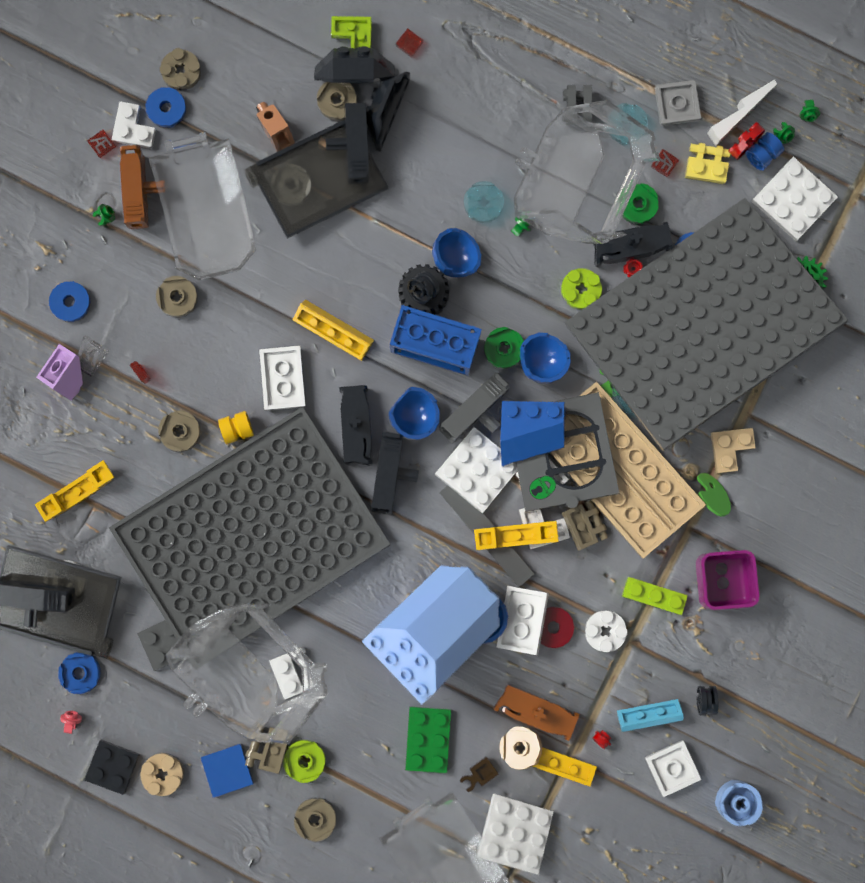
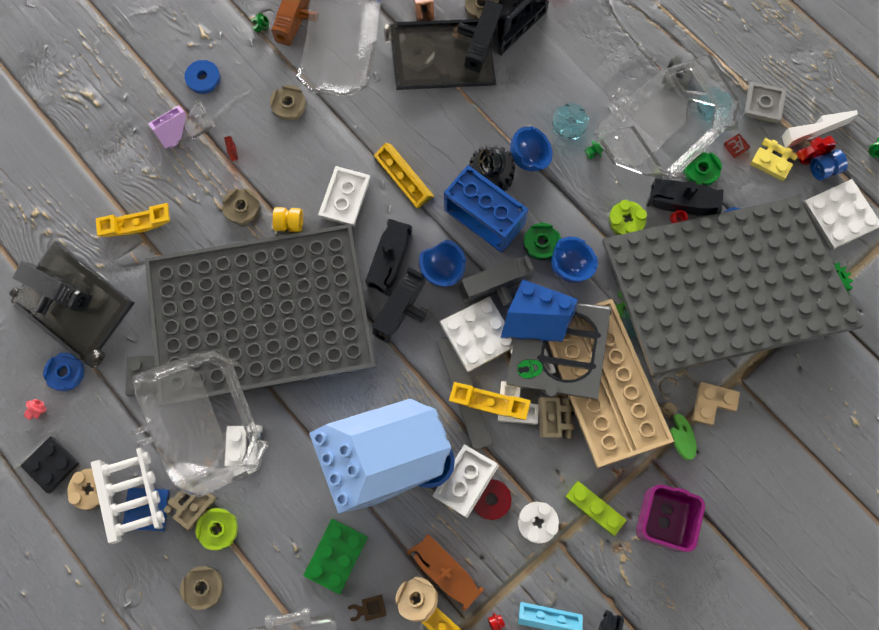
camera: 25 degrees right, 10 degrees down
green plate [773,122,795,144] -> none
none -> white fence [91,448,165,544]

